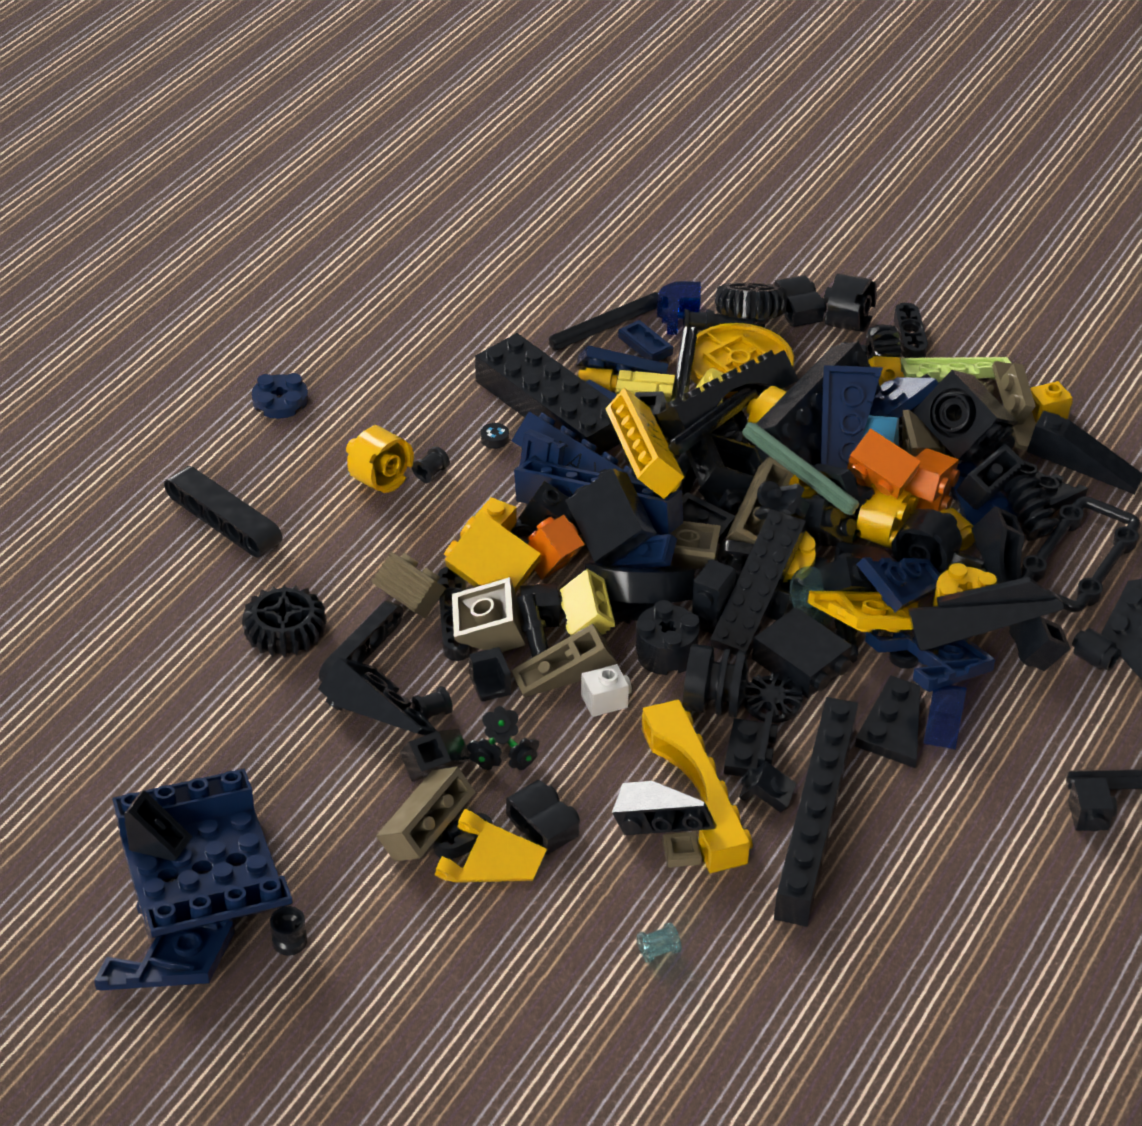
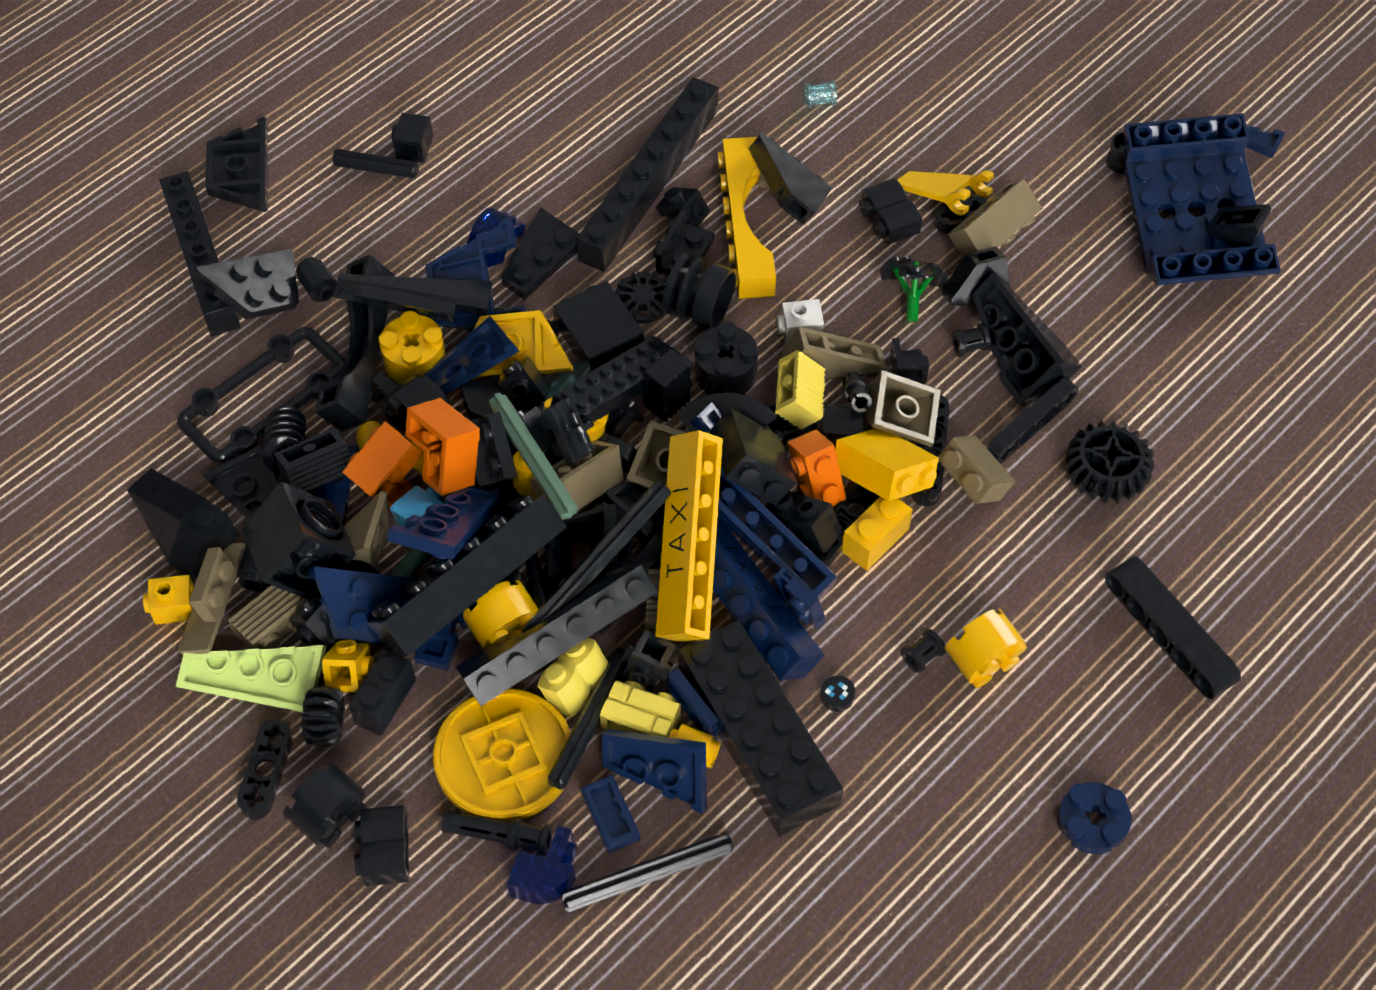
camera: 165 degrees left, 15 degrees up
black gear [715,282,788,319] -> none

